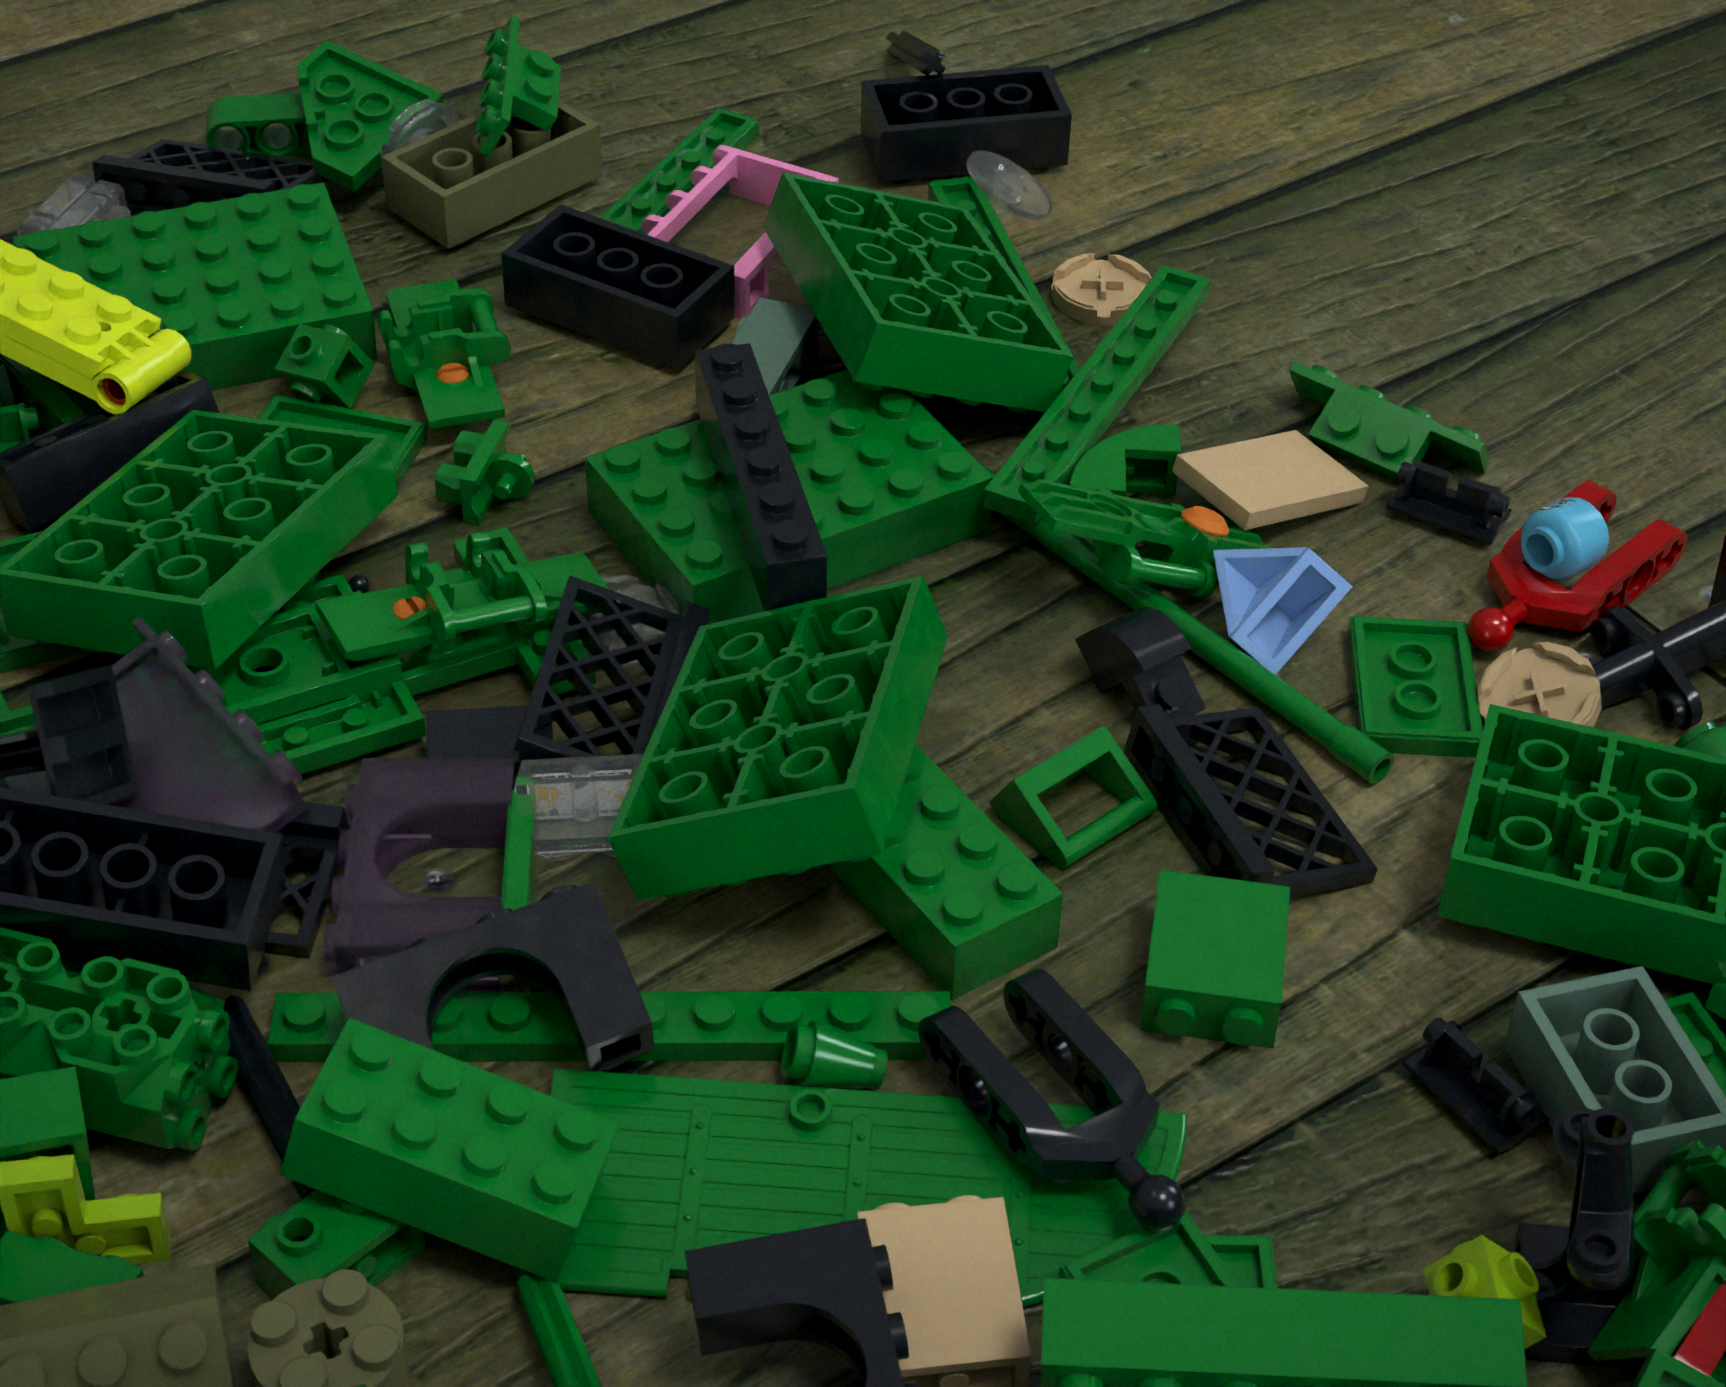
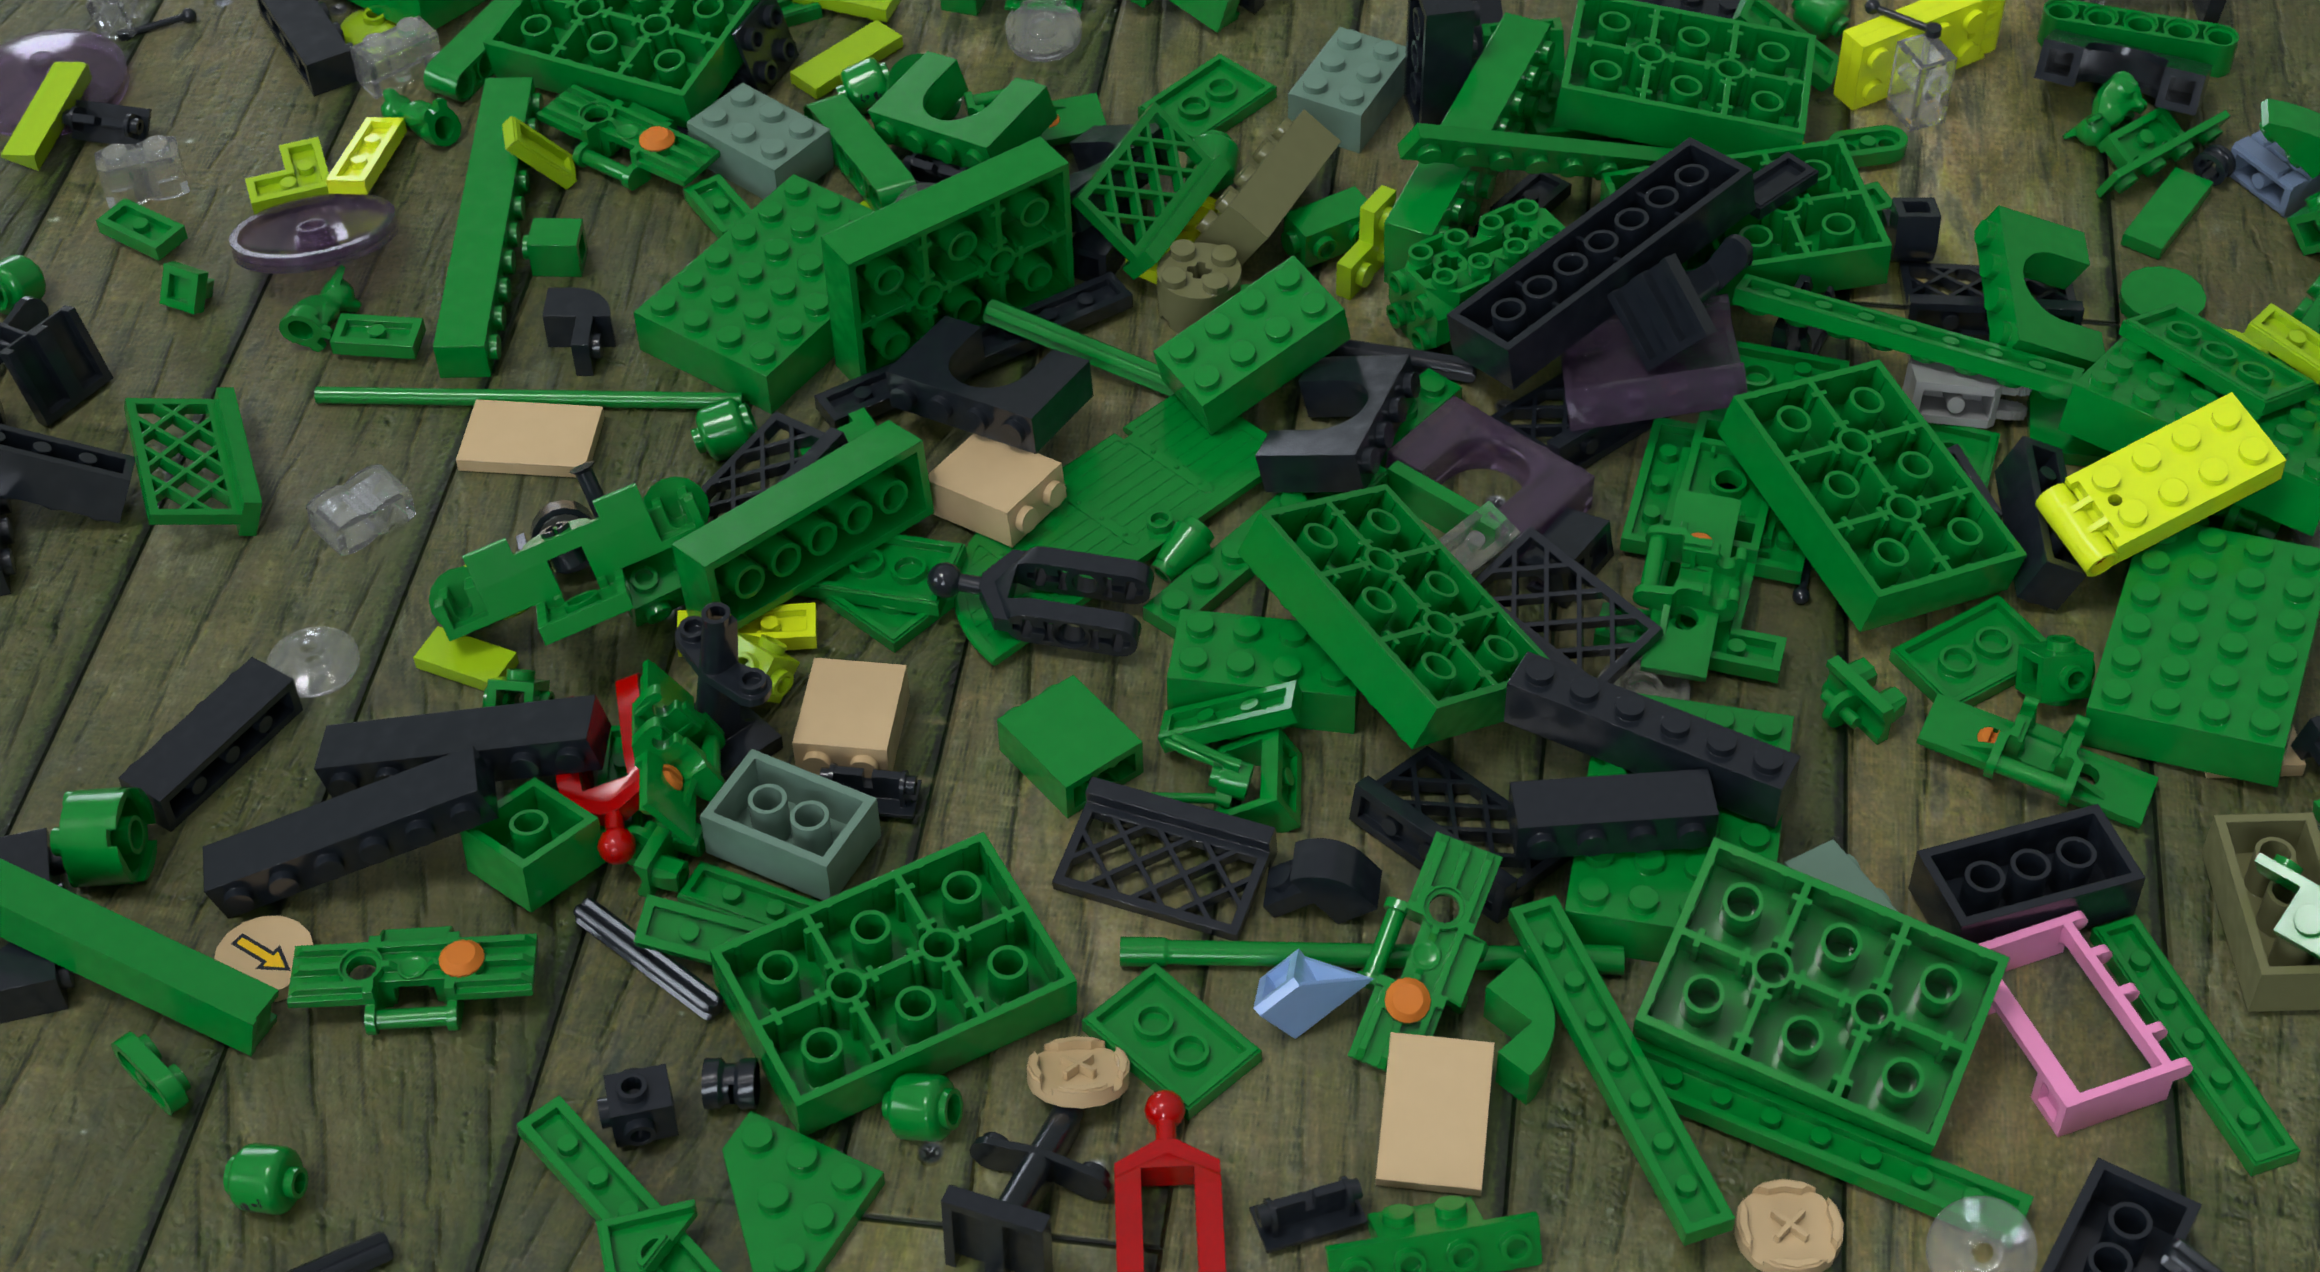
camera: 135 degrees right, 5 degrees up
medium azure head [1521,497,1609,580] -> none
none -> tan brick [792,658,910,778]
none -> green plant [1151,733,1255,808]
none -> green plate [1158,680,1303,753]
none -> black fence [1349,745,1573,924]
none -> black brick [1507,769,1719,860]

